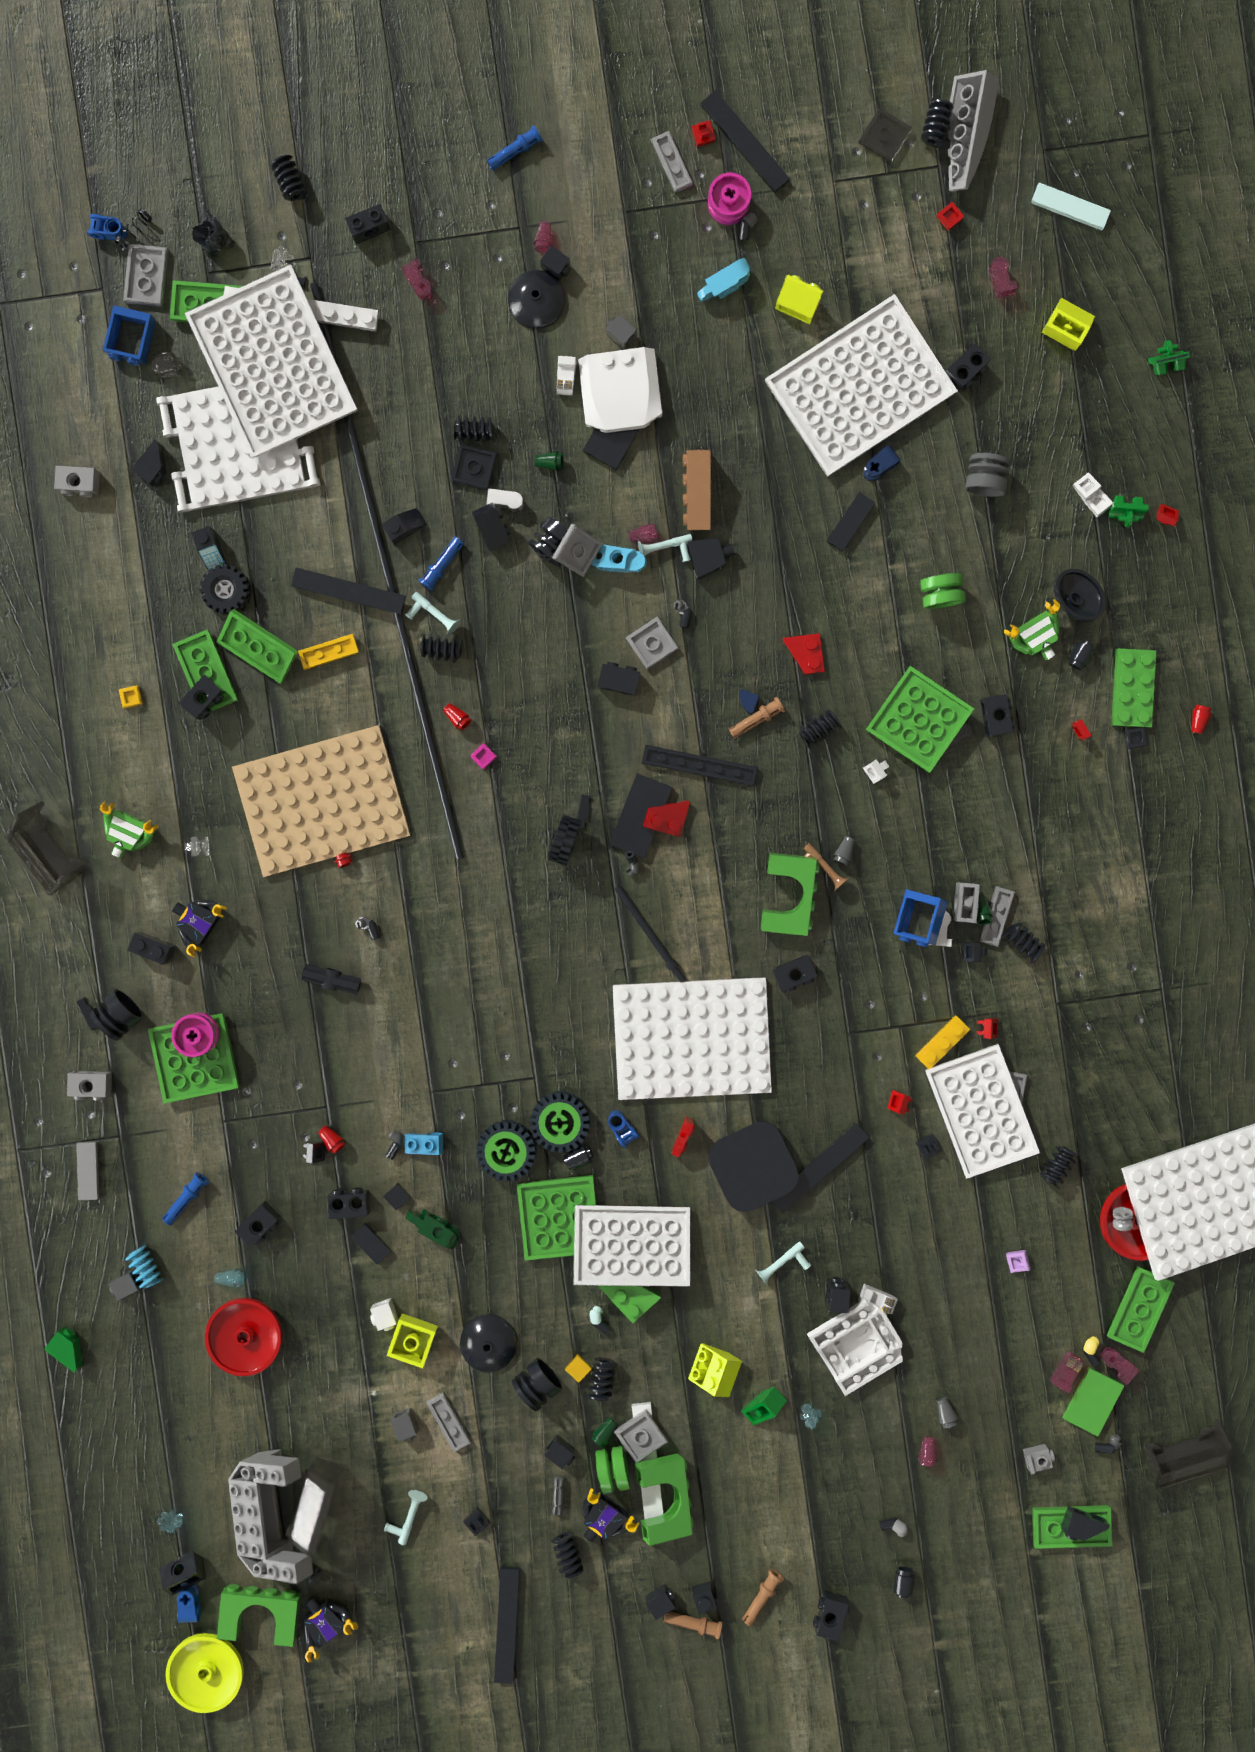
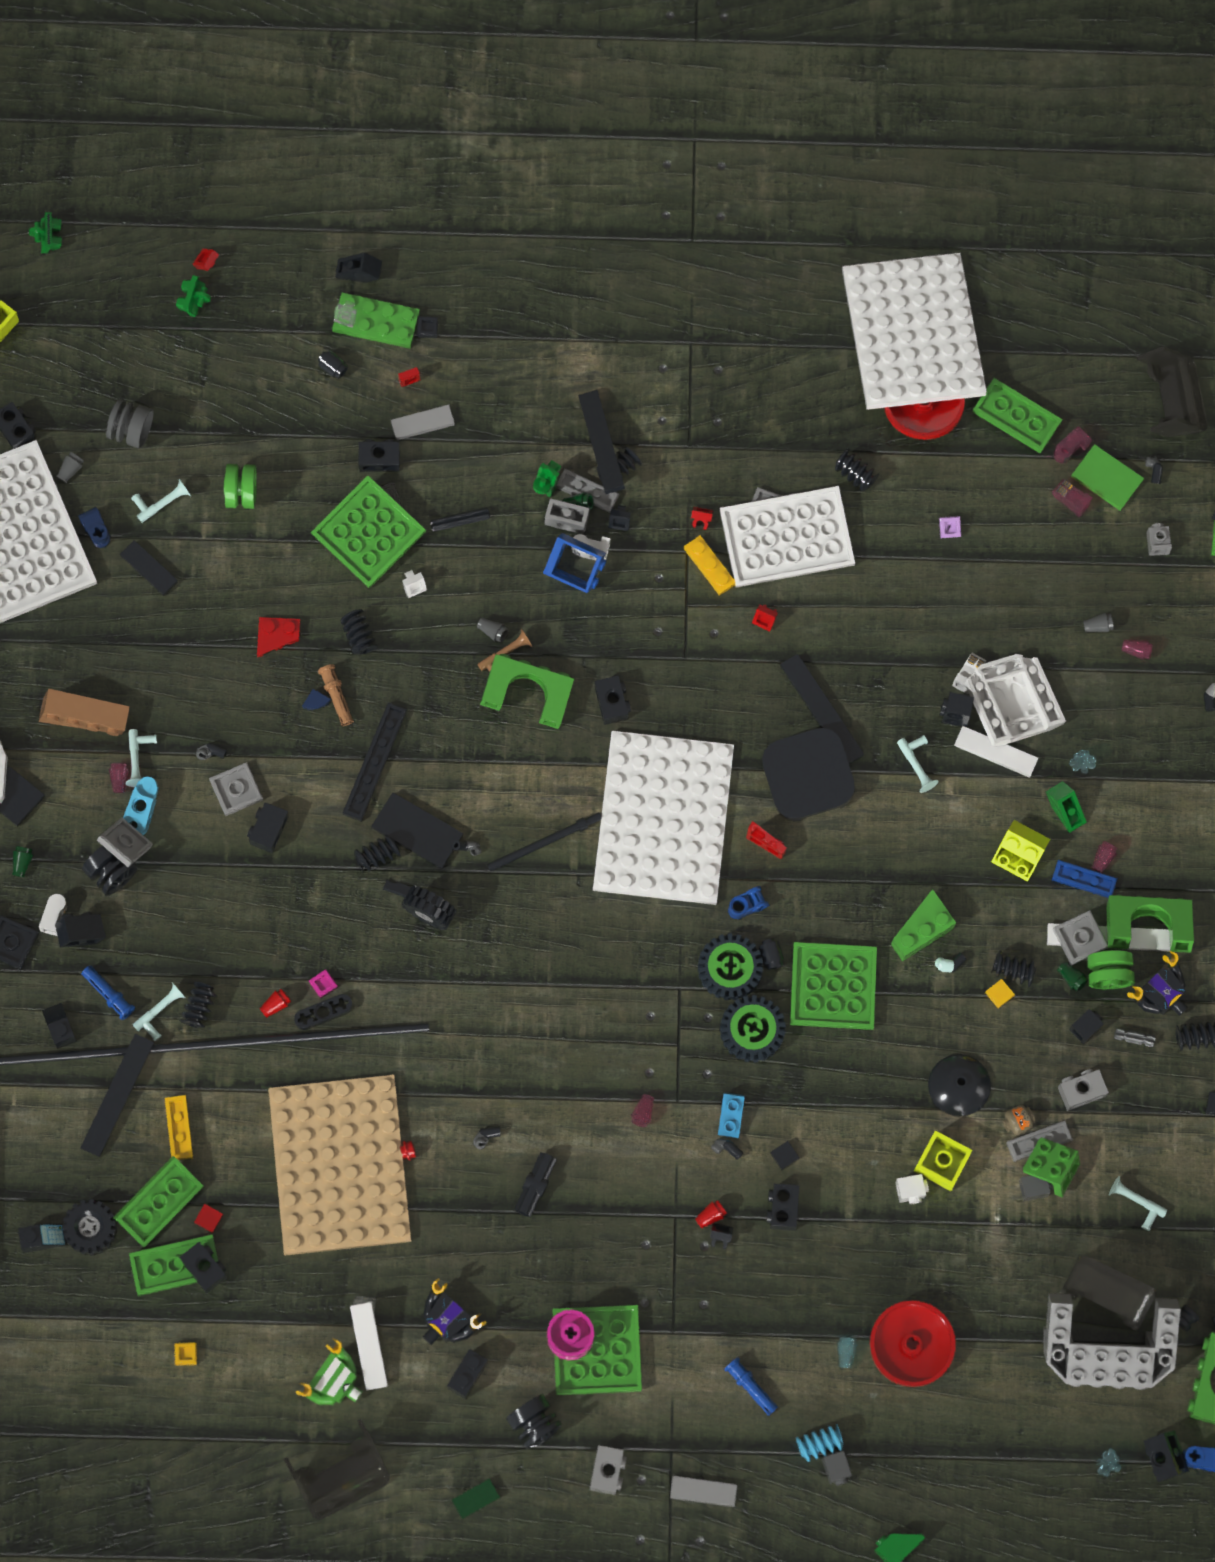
camera: 85 degrees left, 15 degrees down
black piece [76,997,97,1030] -> none
black brick [234,1201,281,1248] -> none
black tile [351,1223,392,1264] -> none
dark green piece [405,1209,459,1249] -> none
black tile [463,1507,490,1536] -> none
black wheel [512,1358,563,1411] -> none
white plate [574,1205,690,1286] -> none
red wing [643,800,690,837] -> none
black torso [687,538,735,580] -> none
black tile [915,1133,942,1160] -> none
torso [1004,599,1060,660] -> none
black dish [1054,569,1106,622] -> none
white slope [1073,472,1113,517] -> none
light yellow arm [1083,1336,1100,1366] -> none
light grey wheel [1113,1207,1133,1231] -> none
red cone [1191,705,1212,734] -> none
none -> dark grey cone [56,452,84,483]
none -> light aqua piece [132,479,191,523]
none -> red tile [194,1204,223,1233]
none -> black beam [294,994,353,1030]
none -> clear tile [334,300,357,328]
none -> black slope [335,252,382,283]
none -> white tile [350,1301,388,1390]
none -> black piece [354,835,401,874]
none -> light grey tile [391,405,454,441]
none -> black axle [430,508,490,532]
none -> dark green tile [452,1479,500,1519]
none -> green hips [533,460,561,497]
none -> black tile [578,390,625,494]
none -> clear pink cone [631,1094,654,1127]
none -> white tile [954,726,1038,778]
none -> dark tan head [1002,1105,1035,1136]
none -> bright green bracket [1023,1137,1080,1197]
none -> blue tile [1052,860,1117,898]
none -> light grey brick [1058,1069,1109,1111]
none -> clear pink cone [1091,841,1118,873]

